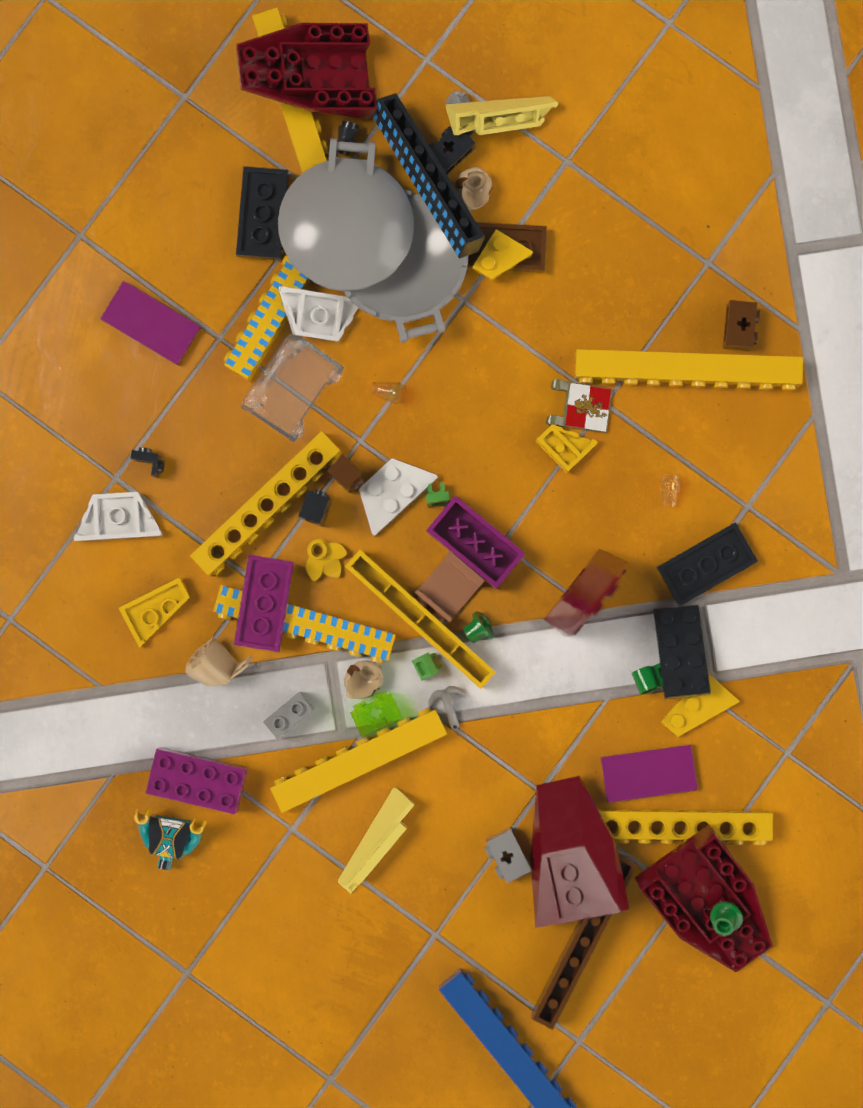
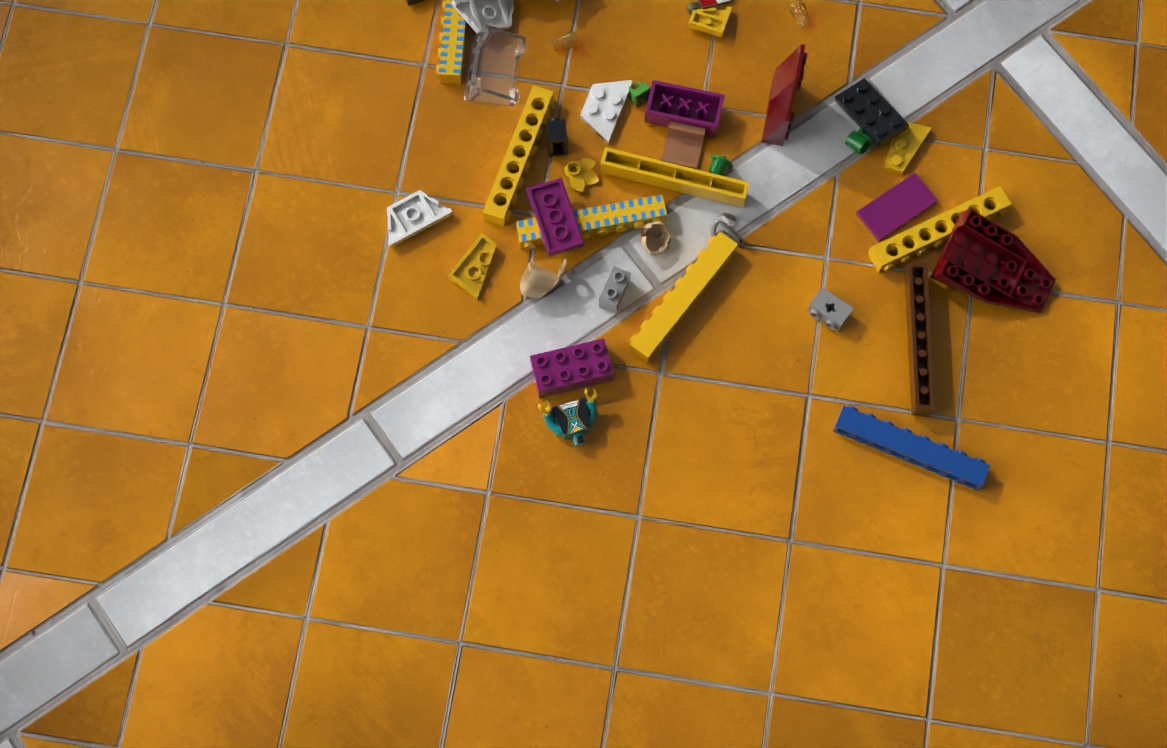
camera: 35 degrees left, 15 degrees down
magenta tile [100,281,201,366] -> none
black bracket [130,447,165,478] -> none
reddish brown brick [327,454,364,493] -> none
light yellow wedge [338,787,415,894] -> none
clear neon green brick [350,691,403,737] -> none
bright green tile [412,652,442,681] -> none
dark red wedge [530,776,630,928] -> none
black plate [656,522,758,607] -> none
green piece [710,902,743,936] -> none

